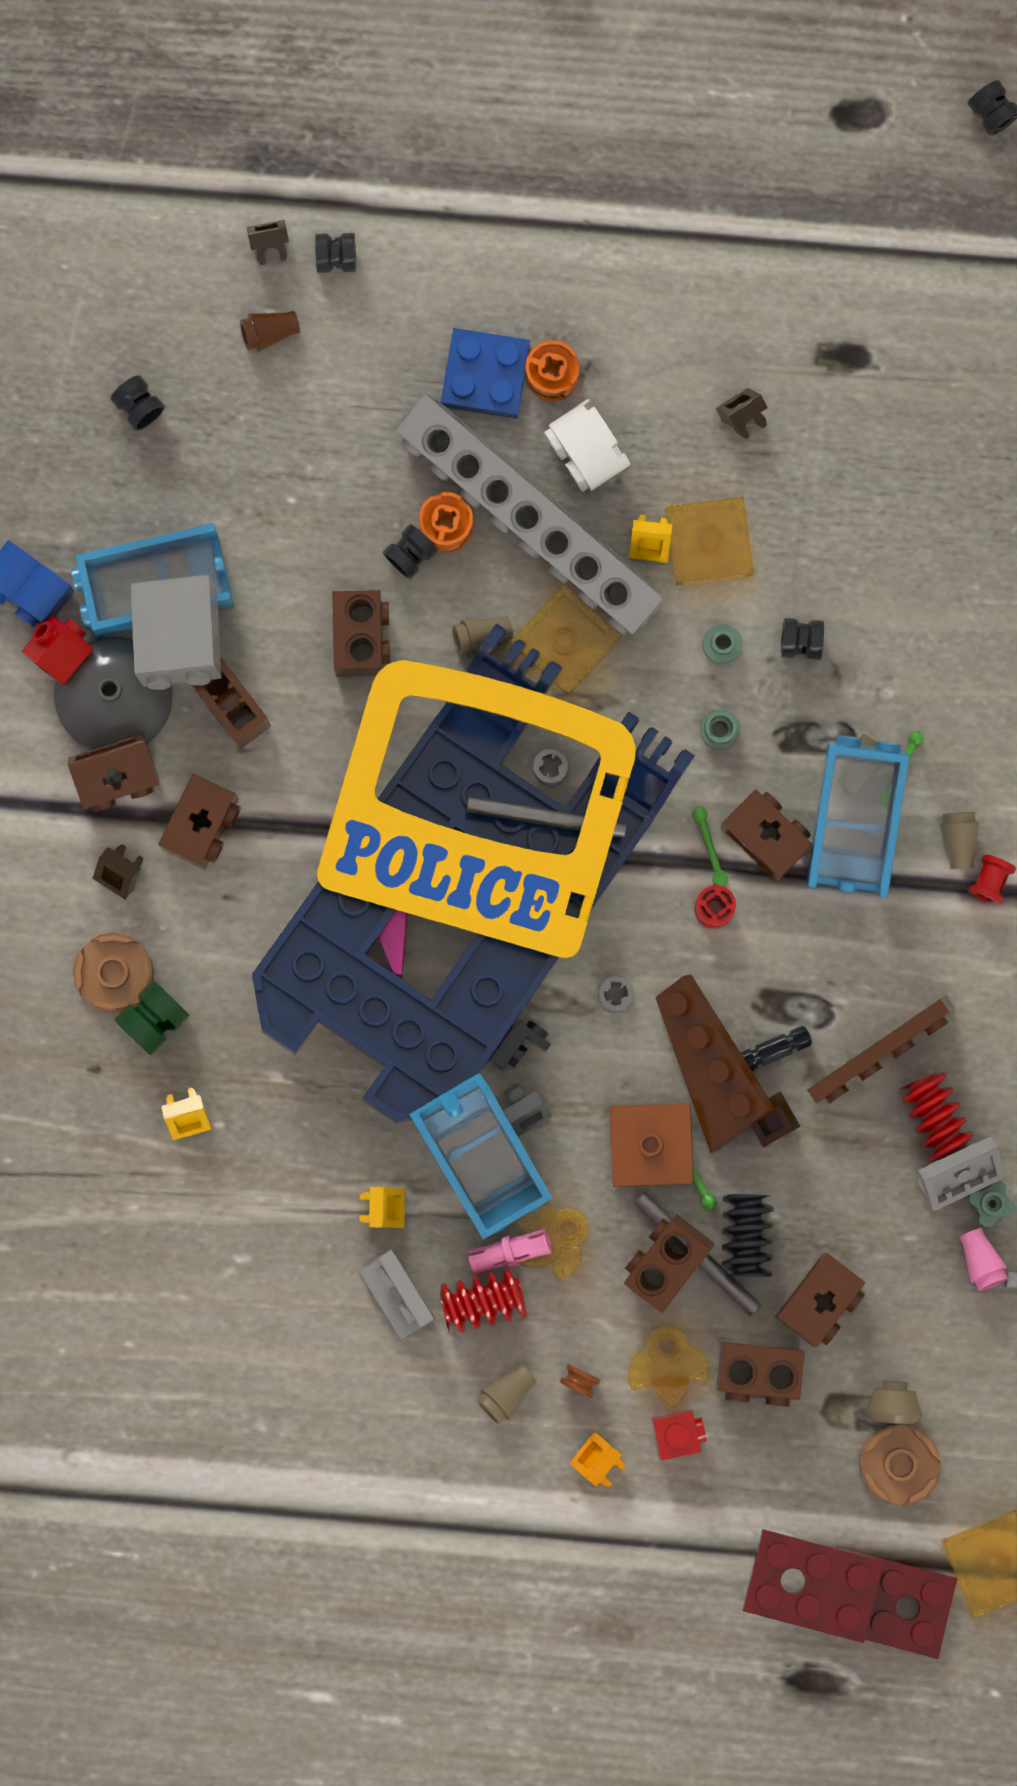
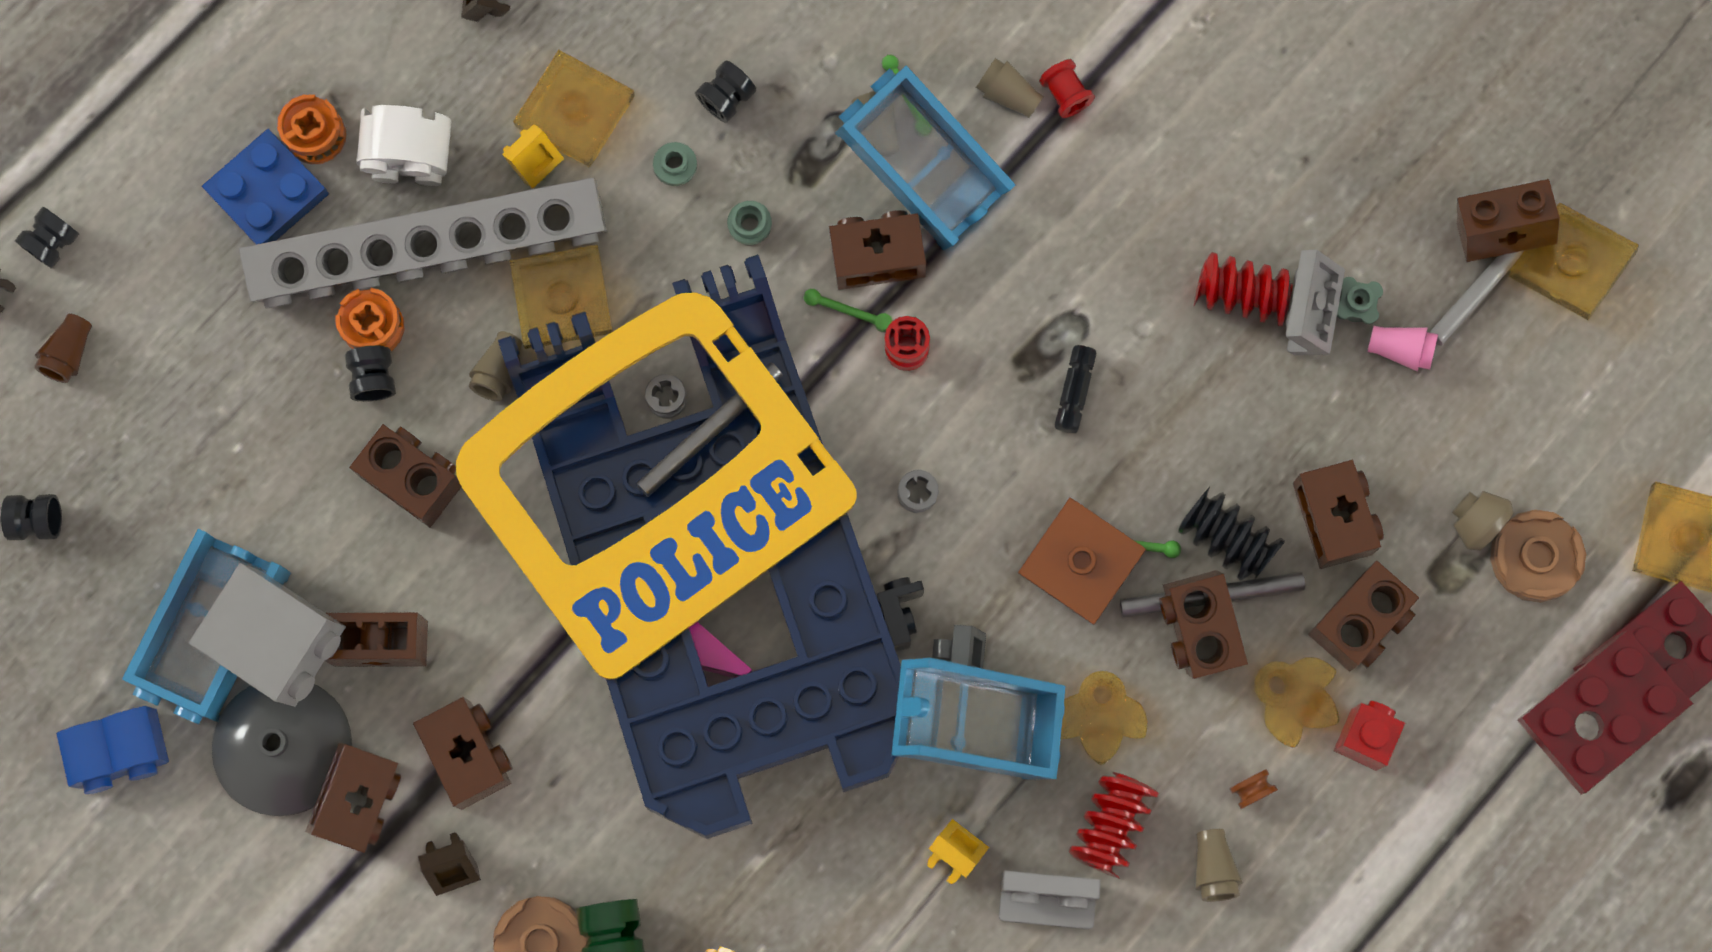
camera: 50 degrees left, 5 degrees down
red brick [21,615,93,685] -> none
bright pink pin [468,1228,553,1275] -> none
light orange tile [569,1431,625,1487] -> none
reddish brown wing [655,974,775,1153] -> none
dark brown tile [751,1091,801,1148] -> none
reddish brown wing [807,996,955,1104] -> none

